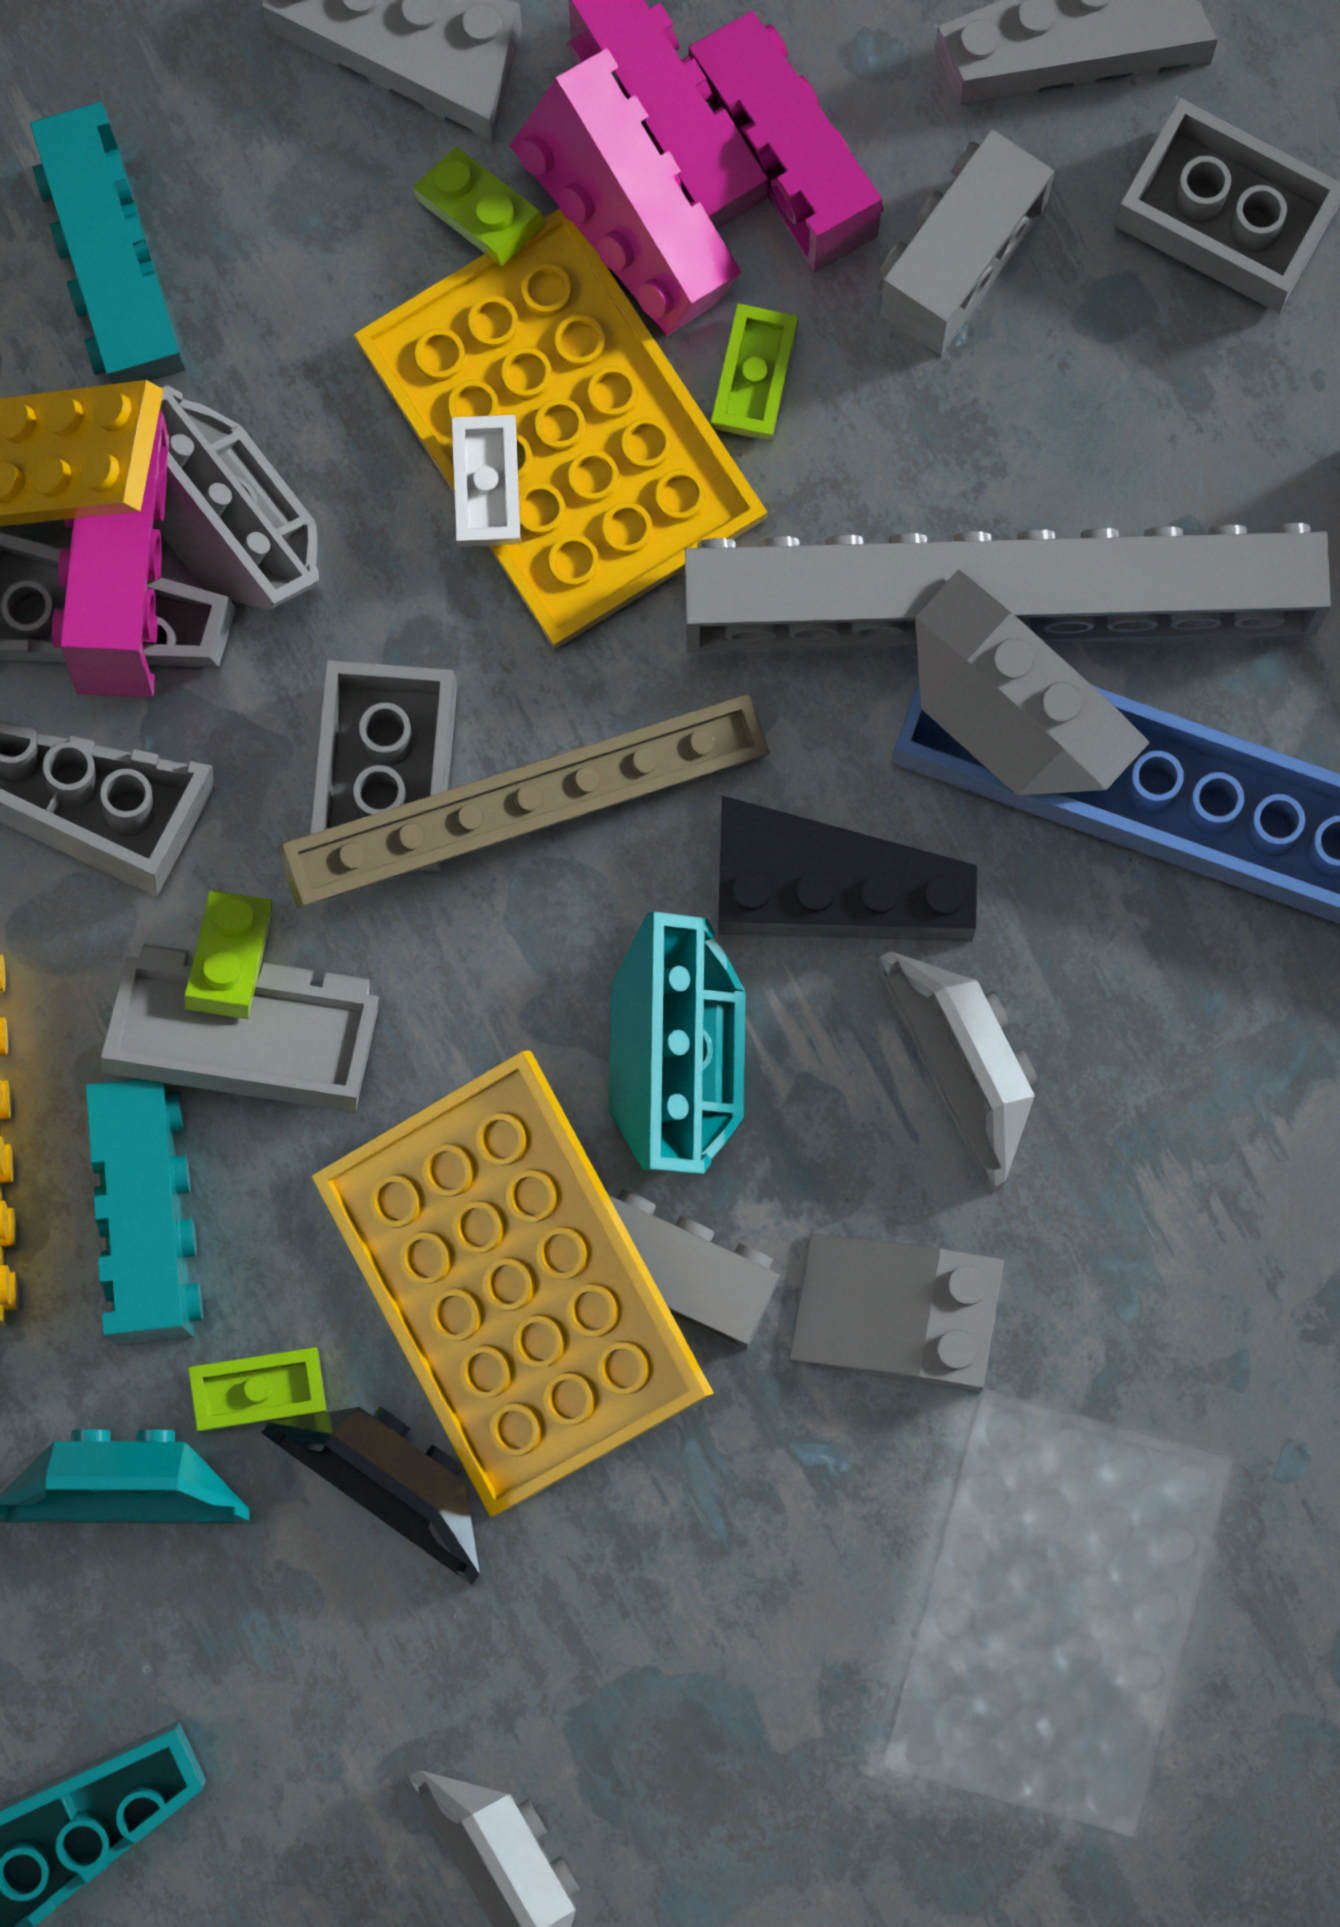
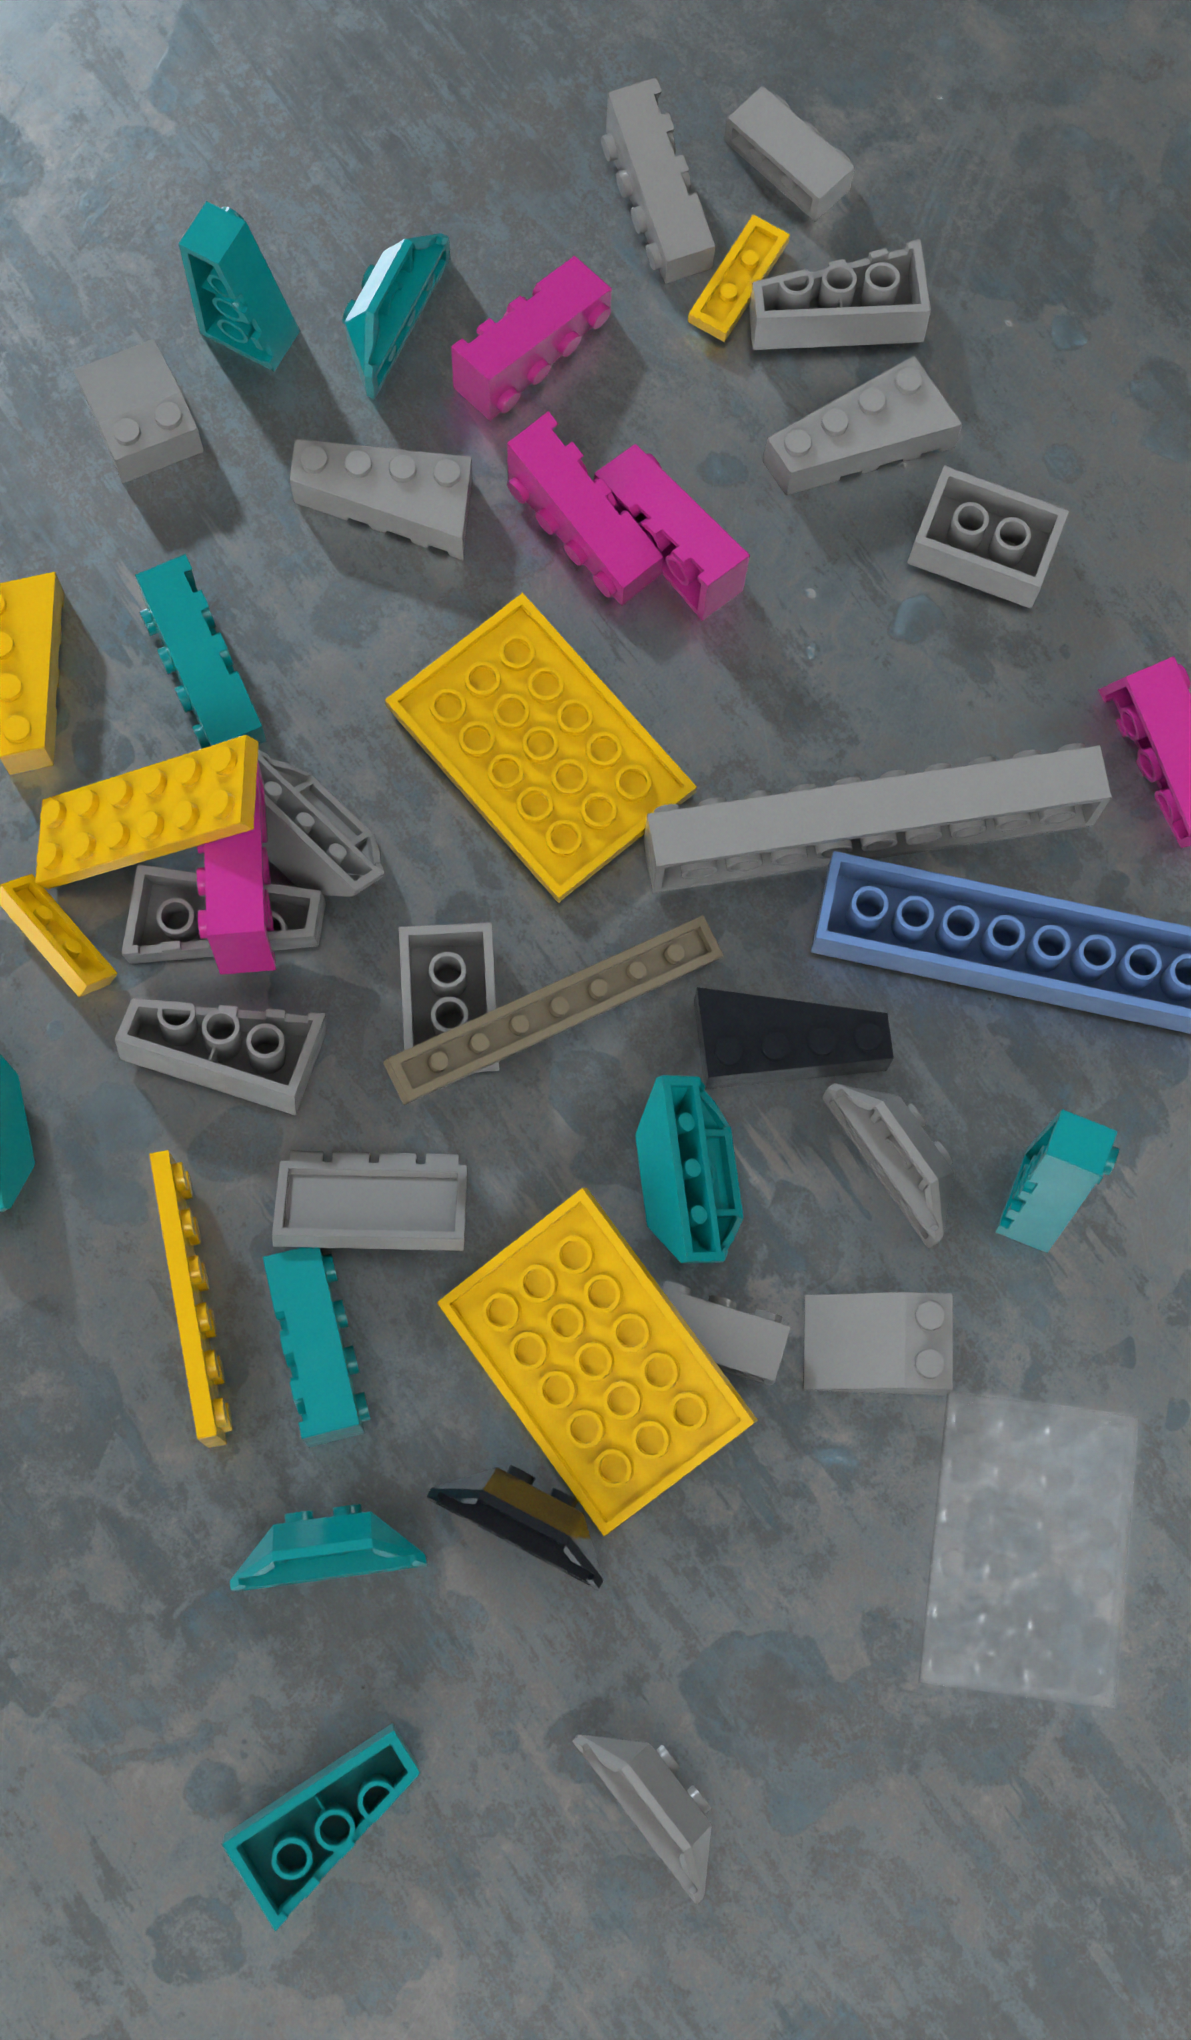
camera: 15 degrees left, 5 degrees down
lime plate [185,890,272,1019] -> none
lime plate [188,1347,327,1433] -> none
lime plate [412,146,545,266] -> none
white plate [452,415,521,547] -> none
dark pink wedge [509,48,742,336] -> none
lime plate [711,303,799,442] -> none
light grey brick [877,129,1055,356] -> none
light grey wedge [915,569,1150,795] -> none
none -> teal wedge [995,1109,1120,1253]

